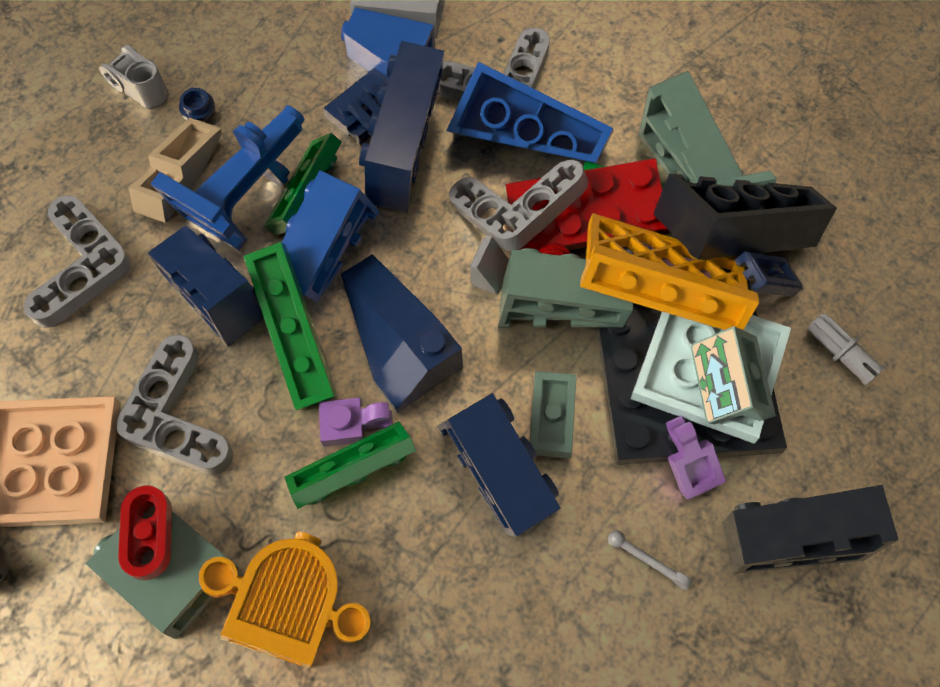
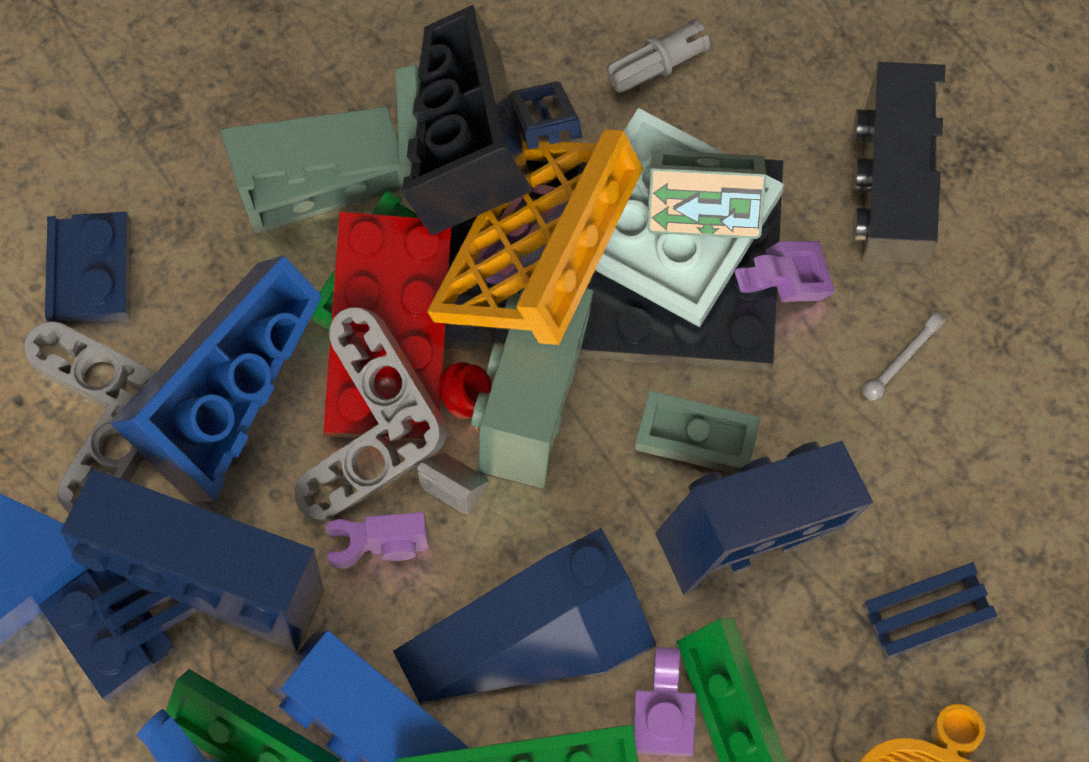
camera: 80 degrees left, 5 degrees up
none -> dark blue plate [45,211,131,324]
none -> medium lavender plate [326,512,429,568]
none -> dark blue tile [862,562,998,661]

